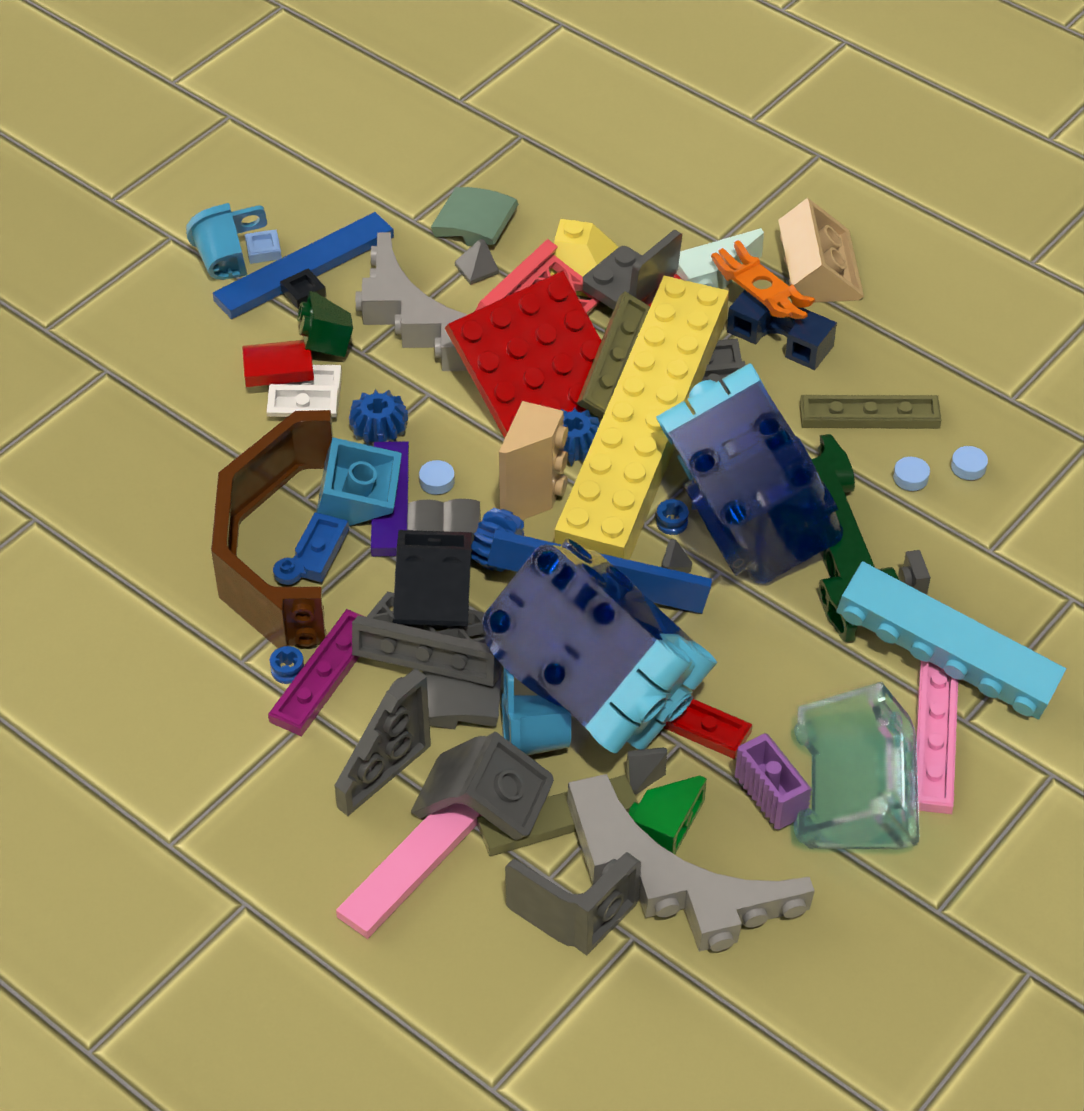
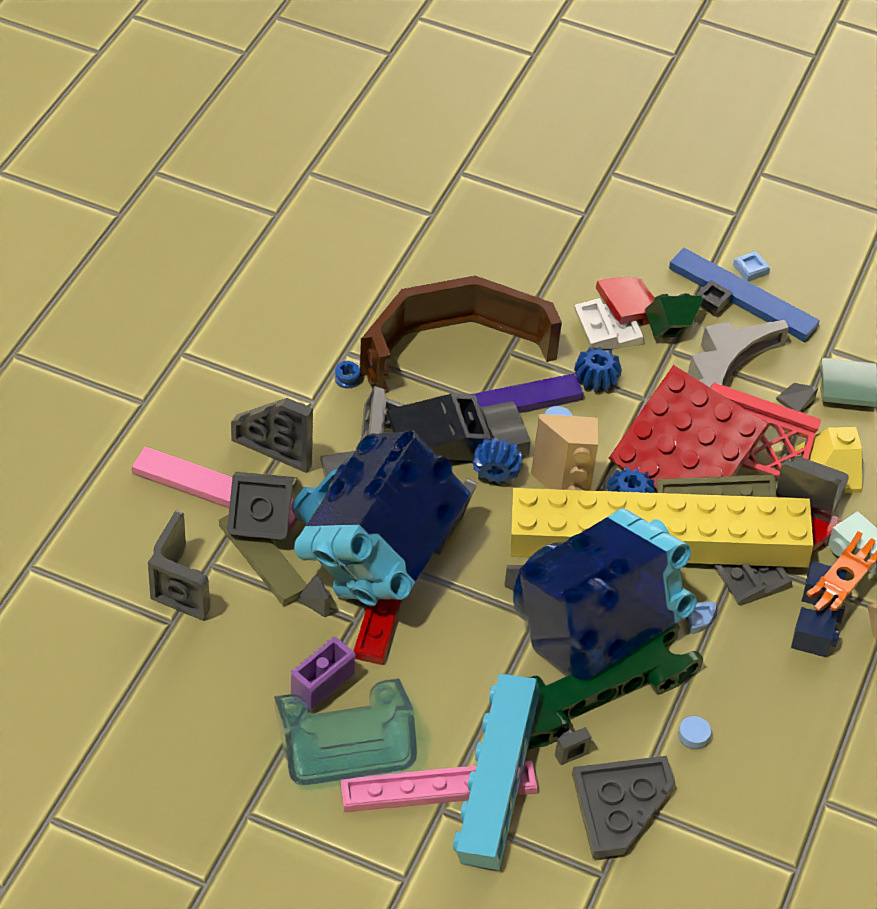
camera: 70 degrees right, 0 degrees up
dark azure container [186,203,267,280] -> none
magenta tile [268,609,365,737] -> none
blue hinge [273,512,349,585] -> none
dark azure slope [316,437,402,526] -> none
blue tile [487,529,712,614] -> none
light grey arch [567,774,815,952] -> none
green slope [628,775,707,855] -> none
olive tile [800,395,942,429] -> none
light blue tile [951,446,988,480] -> none
none -> dark grey plate [572,756,674,858]

